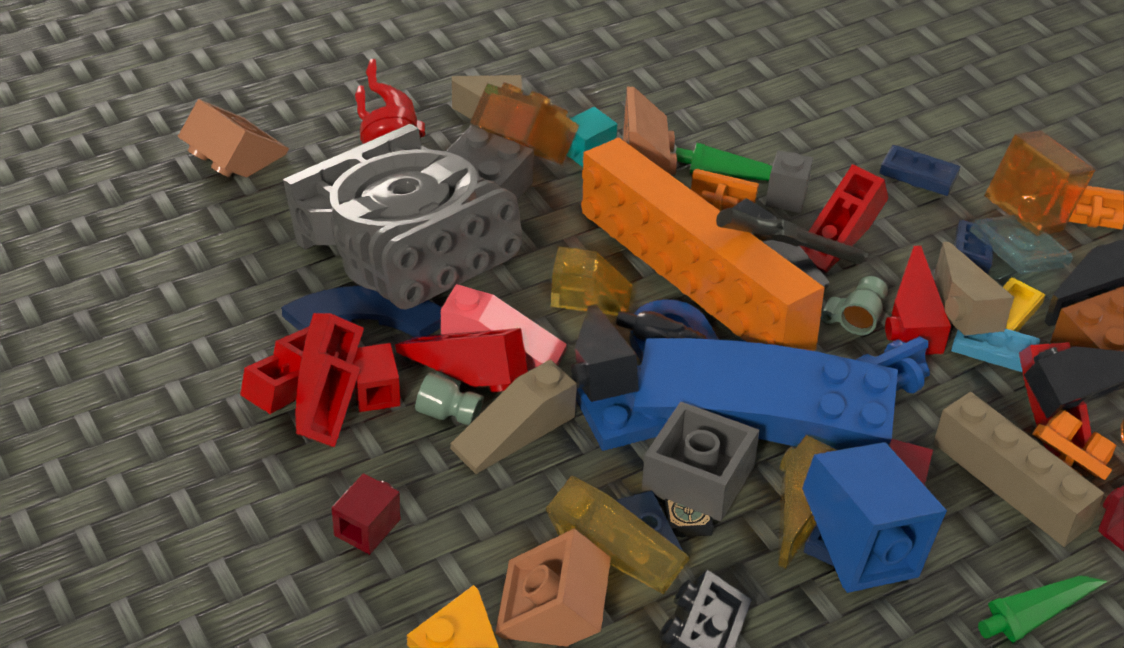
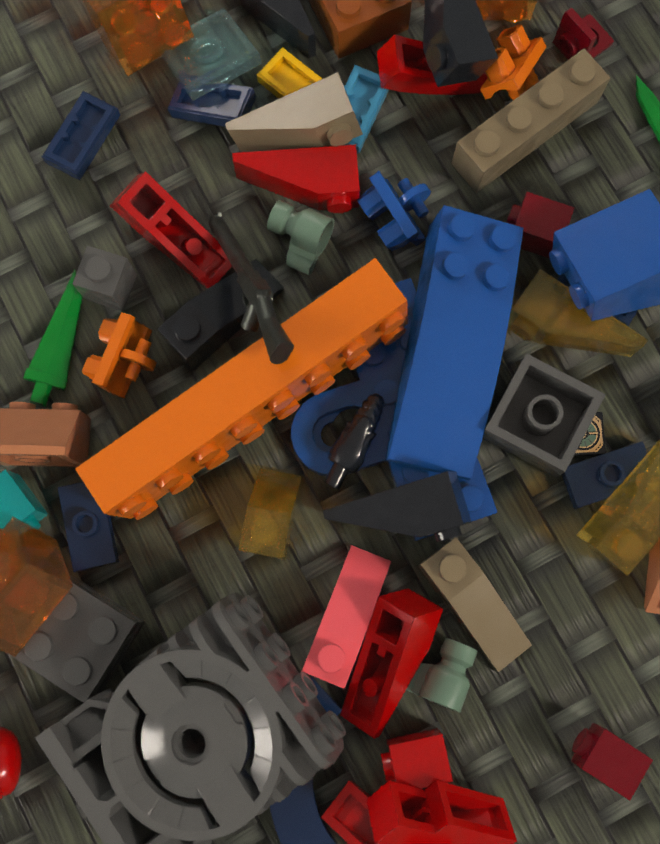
camera: 85 degrees left, 35 degrees up
none -> dark blue plate [58,482,119,572]

